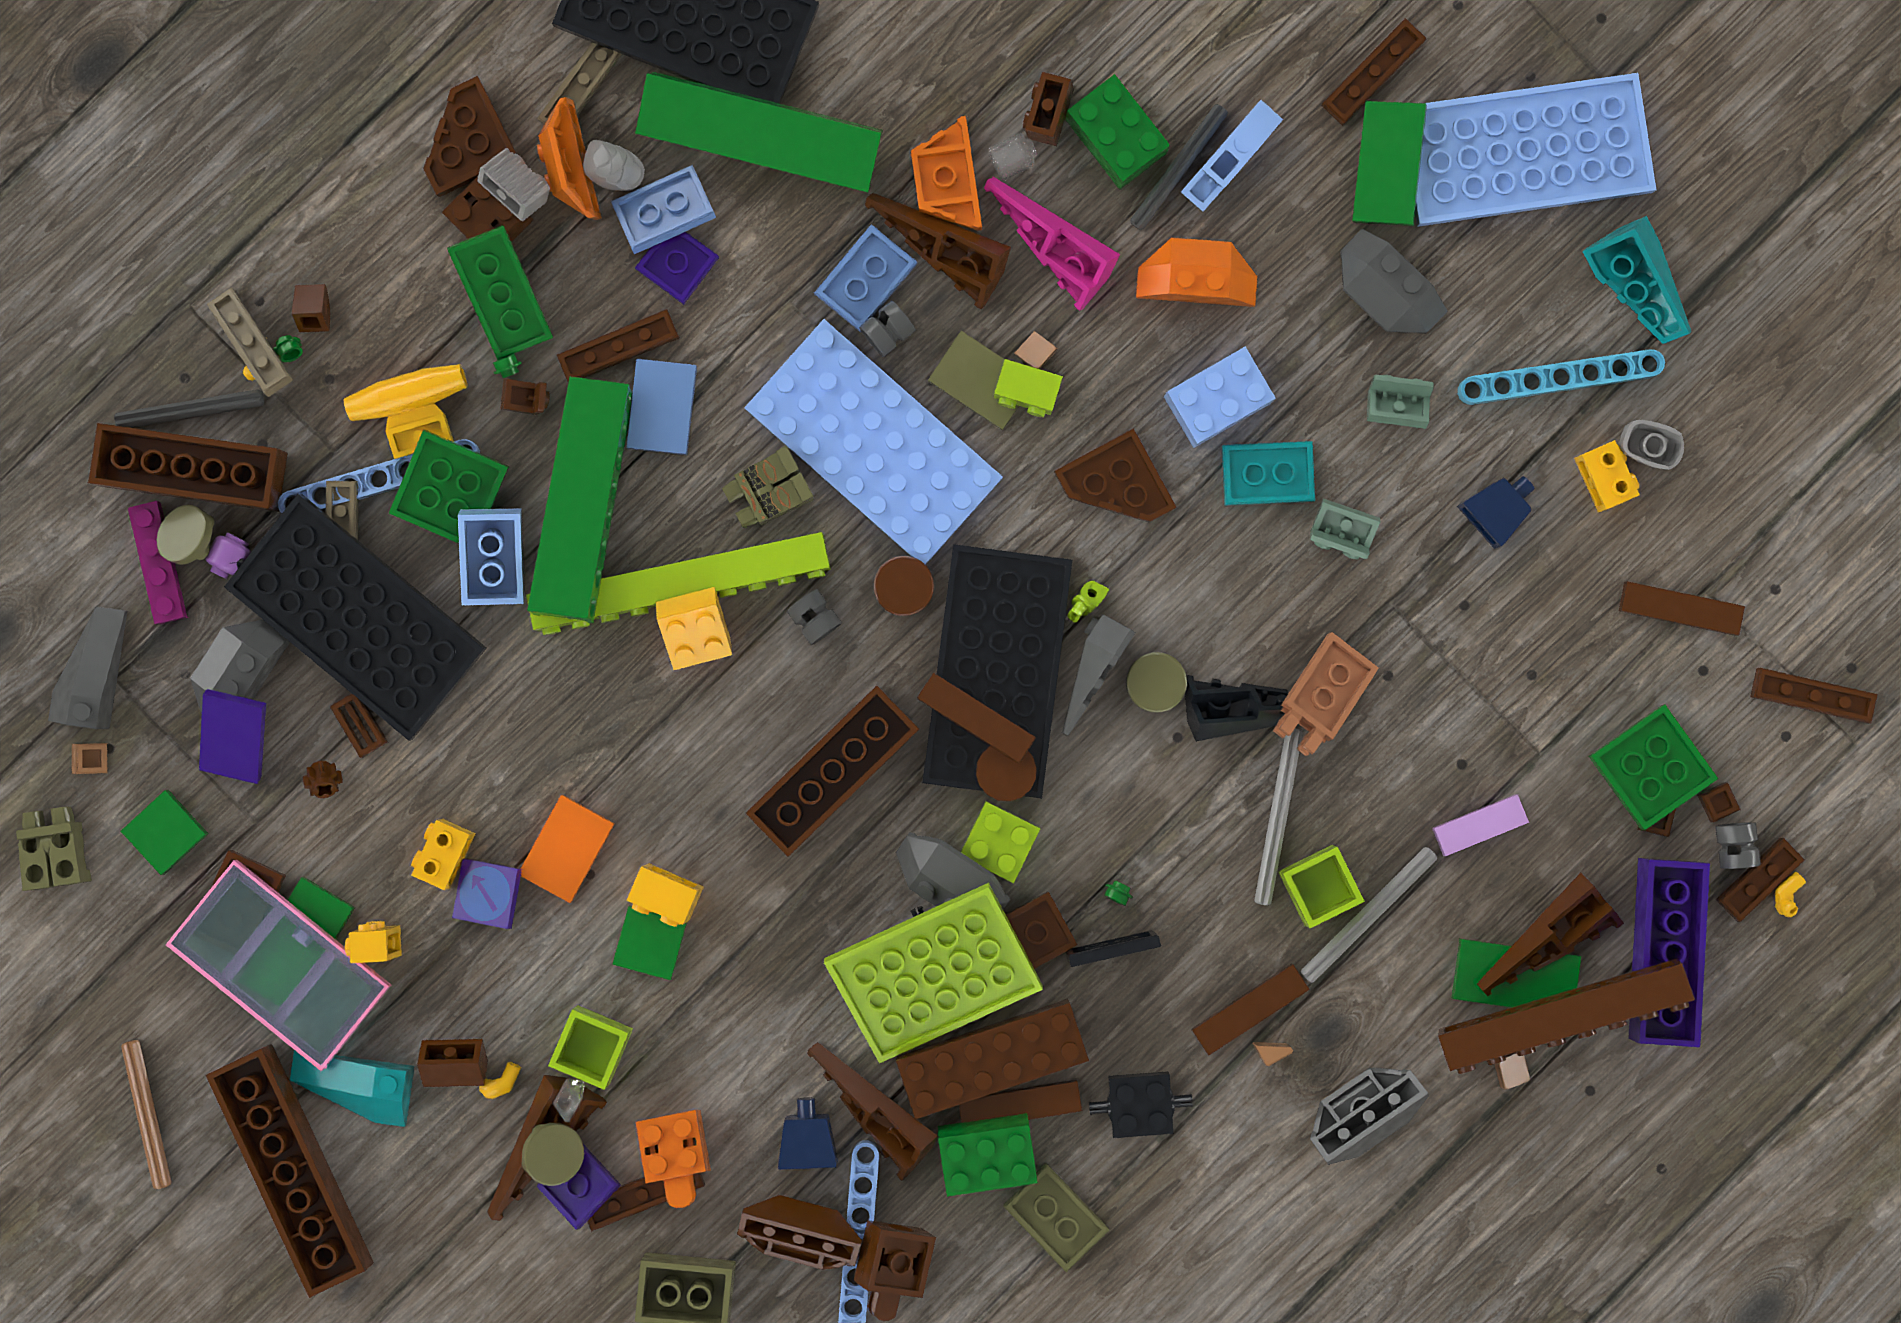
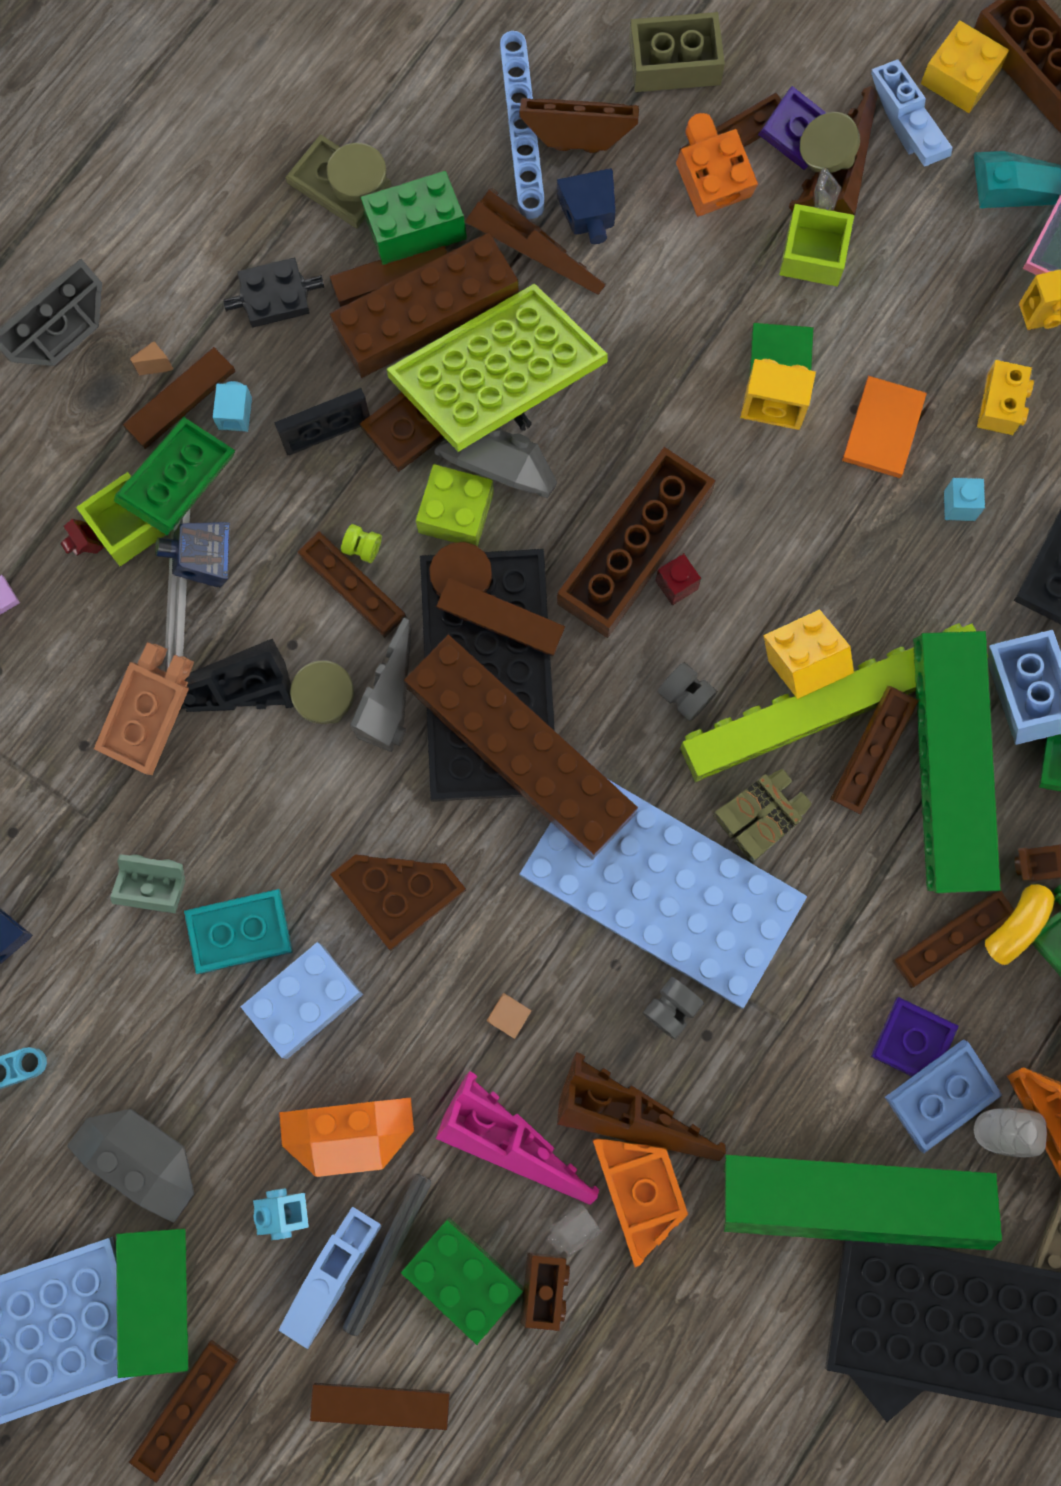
camera: 170 degrees right, 10 degrees down
reddish brown brick [417,1039,488,1087] -> none
tile [452,858,522,929] -> none
yellow arm [479,1062,522,1099] -> none
medium blue tile [626,359,697,455] -> none
medium blue tile [814,224,917,332] -> none
reddish brown brick [854,1220,936,1321] -> none
reddish brown tile [874,556,934,617] -> none
olive tile [928,331,1019,431] -> none
lime brick [994,359,1063,417] -> none
lime piece [1067,581,1109,623] -> none
green plate [1104,880,1133,906] -> none
light grey axle [1301,847,1437,983] -> none
sand green bracket [1367,375,1434,429] -> none
none -> dark red tile [60,519,104,556]
none -> green tile [114,417,235,536]
none -> torso [155,522,230,588]
none -> medium azure brick [213,381,252,432]
none -> medium azure brick [253,1188,309,1240]
none -> reddish brown tile [297,531,406,638]
none -> reddish brown tile [310,1383,450,1430]
none -> olive tile [327,143,387,202]
none -> lime wheel [341,524,382,563]
none -> reddish brown brick [404,634,638,860]
none -> dark red brick [655,553,701,606]
none -> reddish brown tile [830,686,919,815]
none -> light blue slope [871,59,953,167]
none -> yellow brick [920,20,1009,113]
none -> medium azure brick [944,478,985,521]
none -> yellow cylinder [985,884,1055,965]

